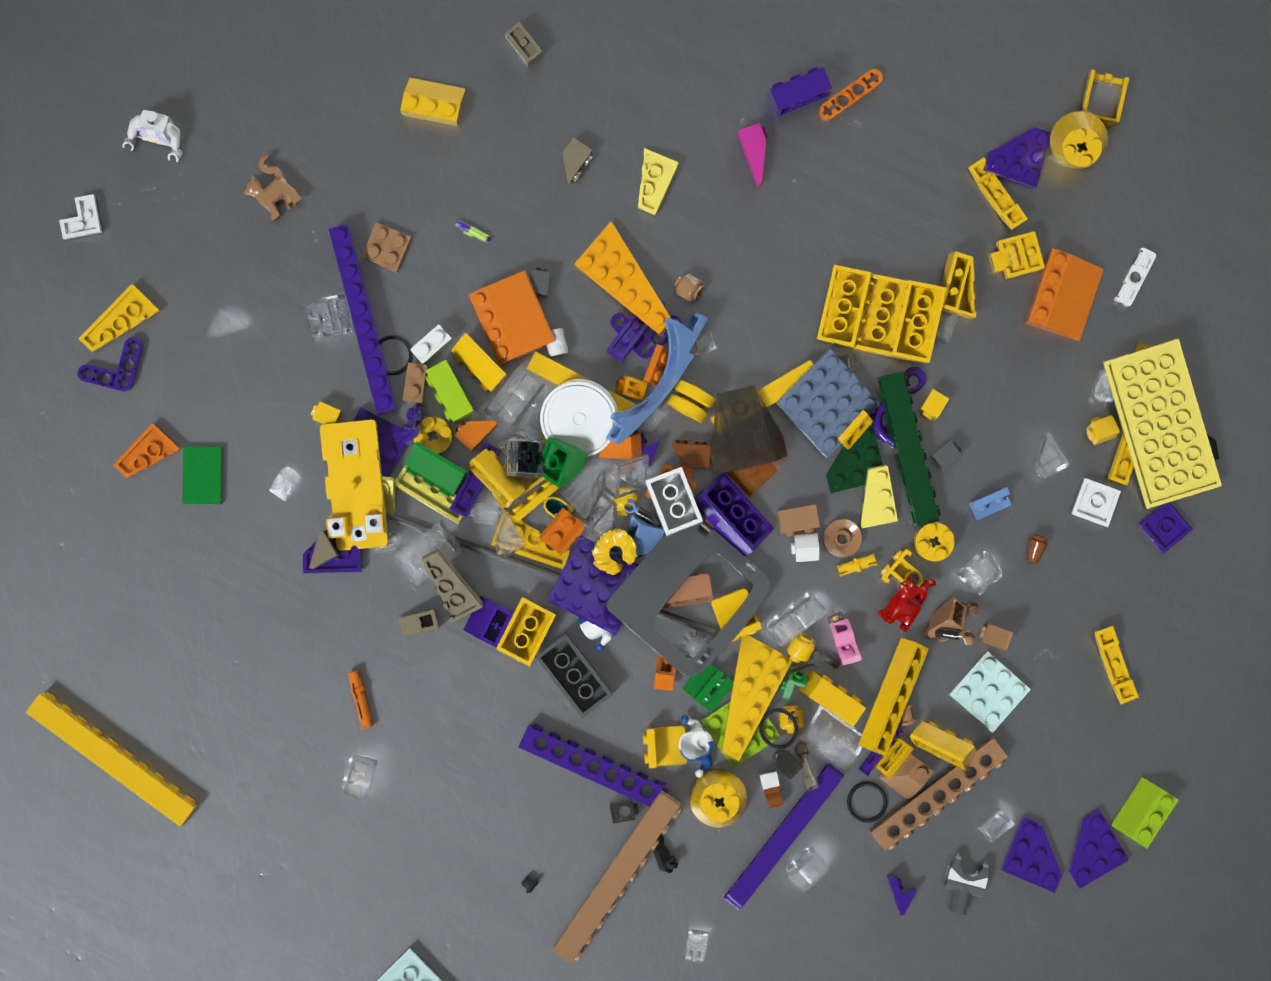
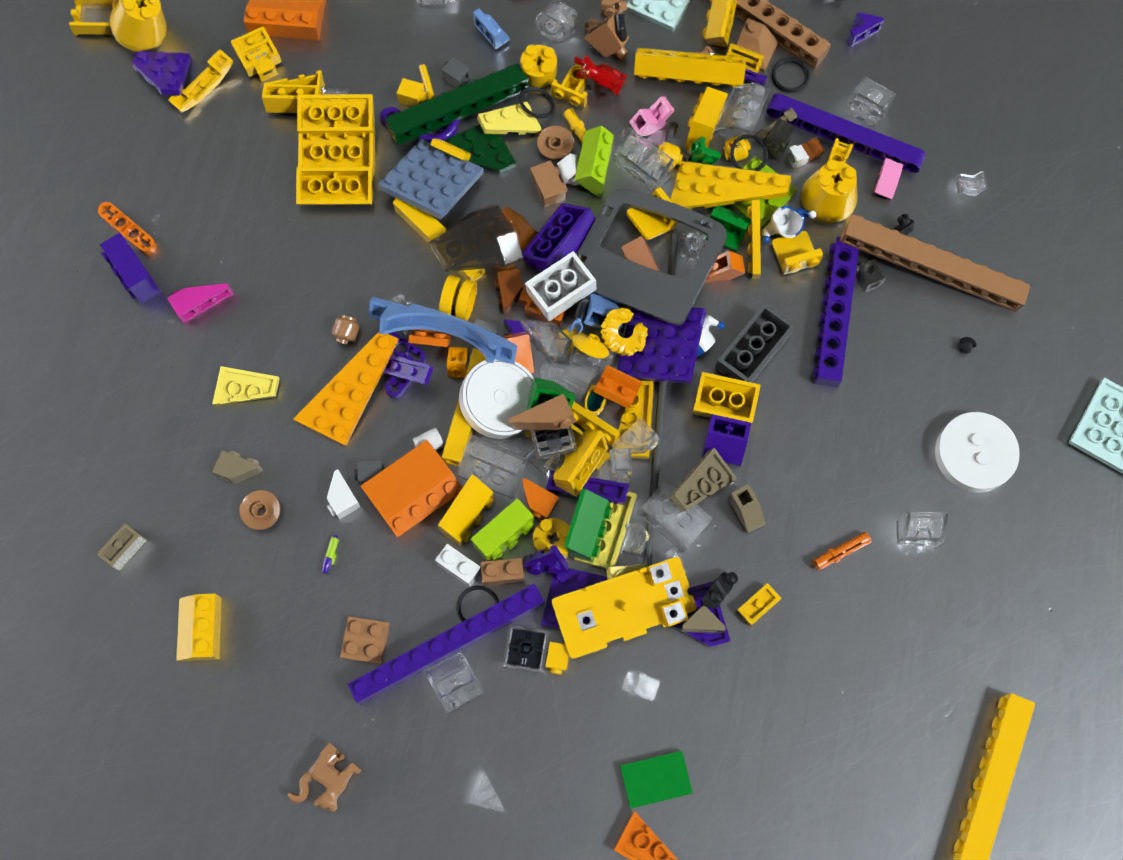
camera: 110 degrees left, 15 degrees down
none -> medium nougat dish [239,490,281,530]
none -> white slope [327,469,361,519]
none -> yellow piece [419,64,435,100]
none -> piece [502,624,550,675]
none -> medium nougat slope [508,394,577,430]
none -> black tyre [519,87,555,118]
none -> yellow dish [572,334,609,358]
none -> lime slope [575,126,614,198]
none -> clear bracket [622,523,650,557]
none -> black piece [703,572,738,608]
none -> yellow plate [737,583,782,626]
none -> yellow plate [747,200,761,279]
none -> yellow piece [827,138,854,163]
none -> bright pink slope [873,158,903,200]
none -> white brick [935,412,1020,493]

